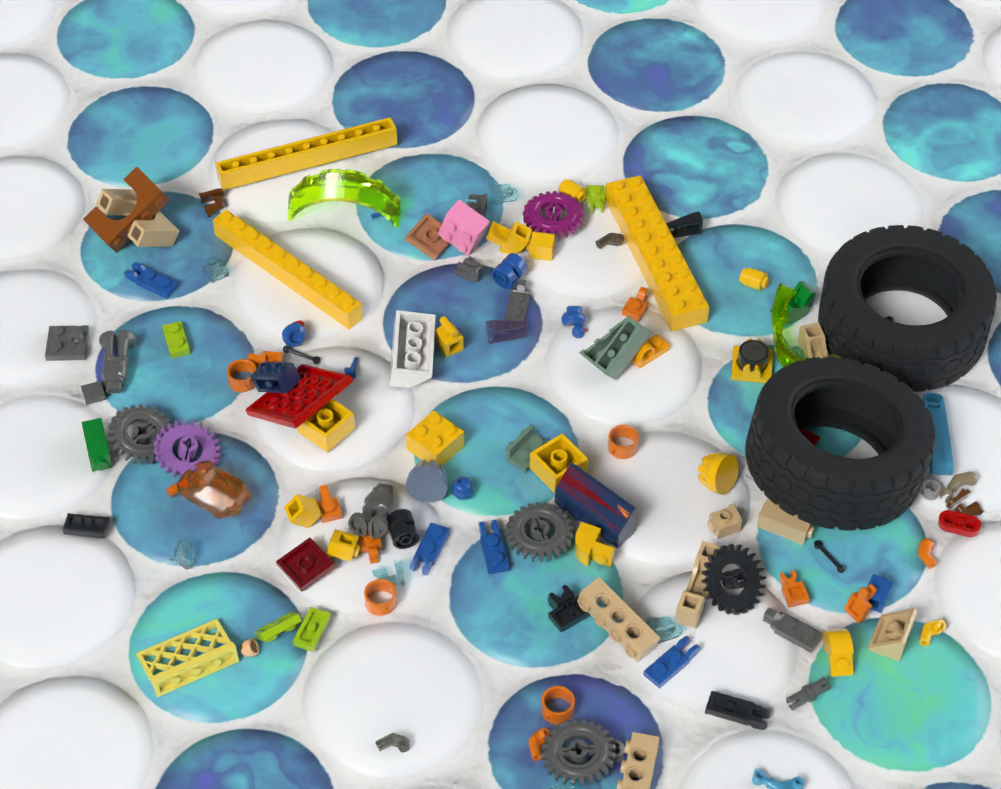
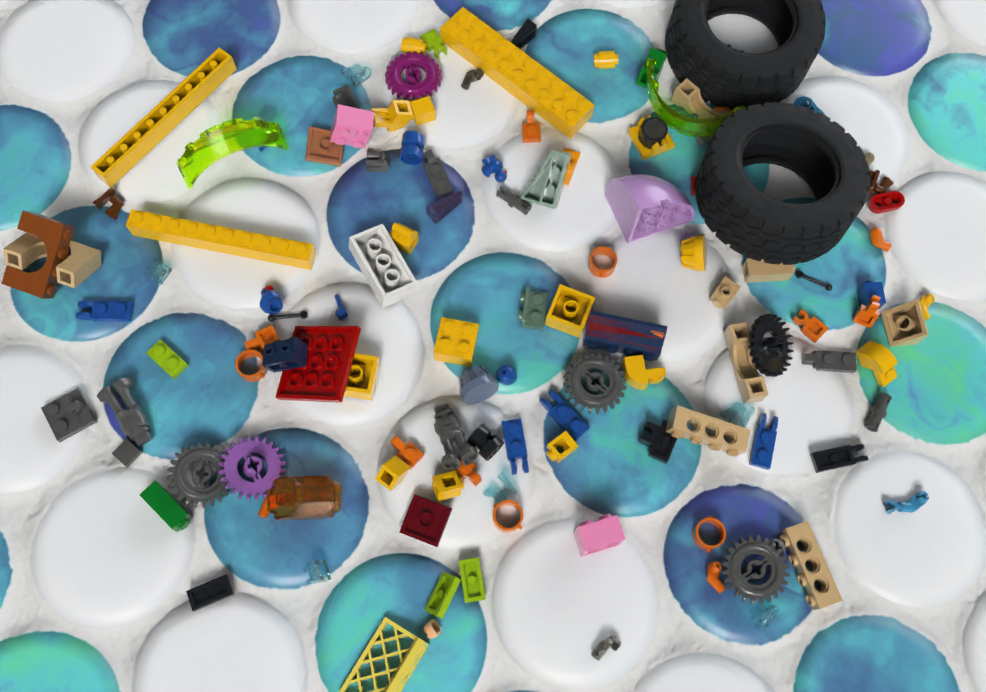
camera: 35 degrees left, 20 degrees up
none -> dark grey pin [496,186,532,215]
none -> yellow brick [546,431,578,463]
none -> bright pink brick [573,514,625,557]
none -> lavender brick [605,174,695,243]

